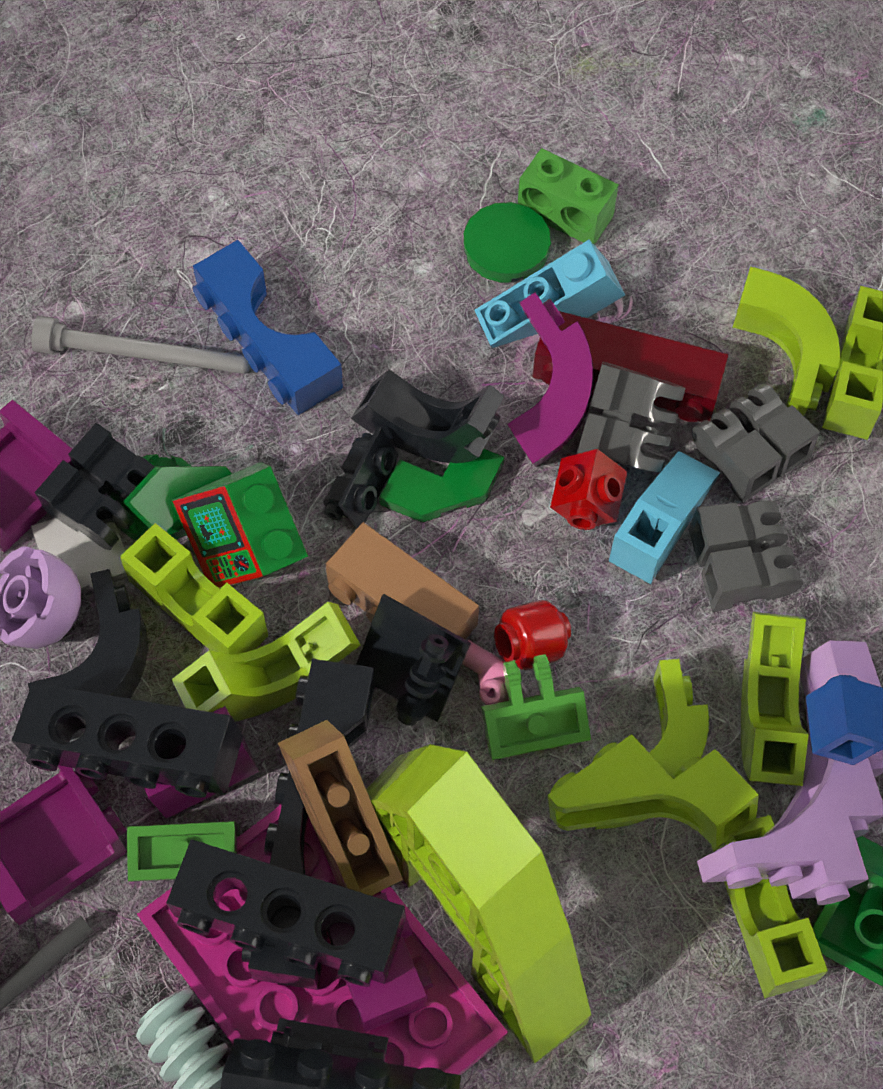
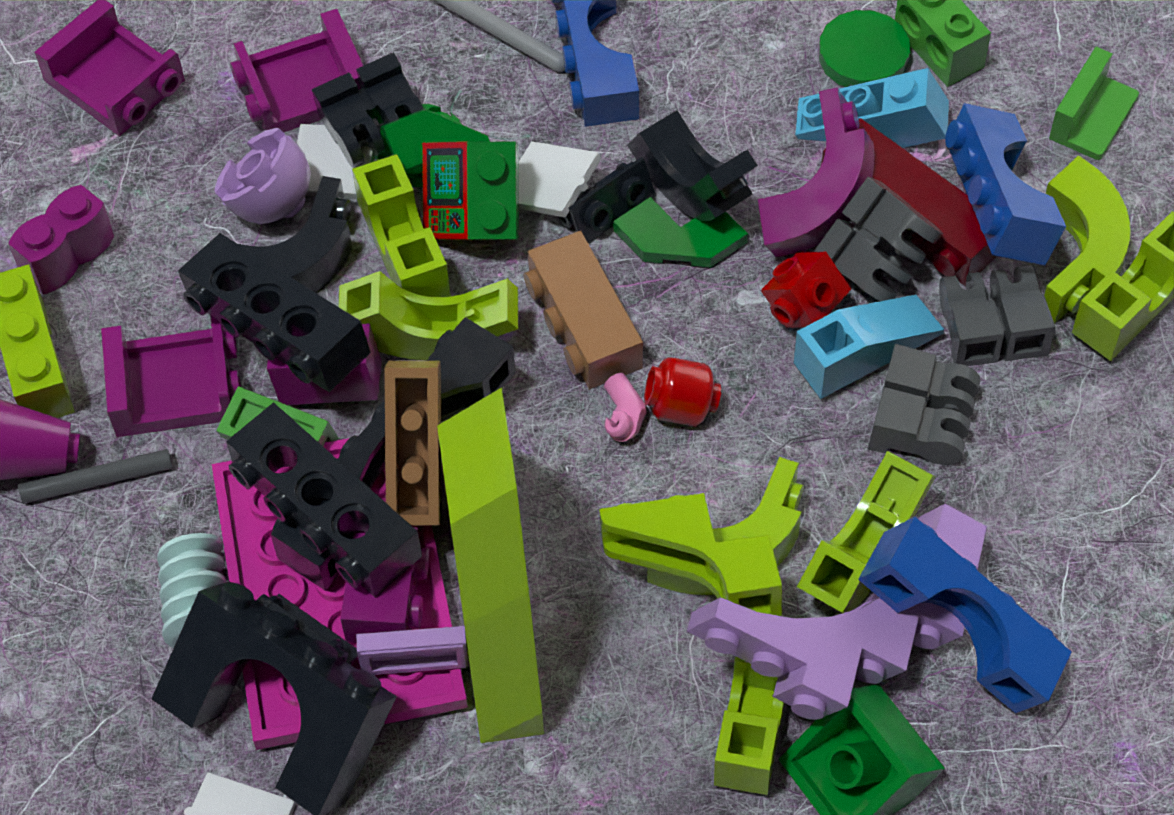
camera: 30 degrees right, 5 degrees down
black hinge [356,594,471,726] -> none
bright green hinge [481,654,591,760] -> none
none -> lavender tile [356,626,469,675]
none -> white piece [519,141,602,217]
none -> blue arch [945,103,1066,265]
none -> bright green panel [1049,47,1139,160]

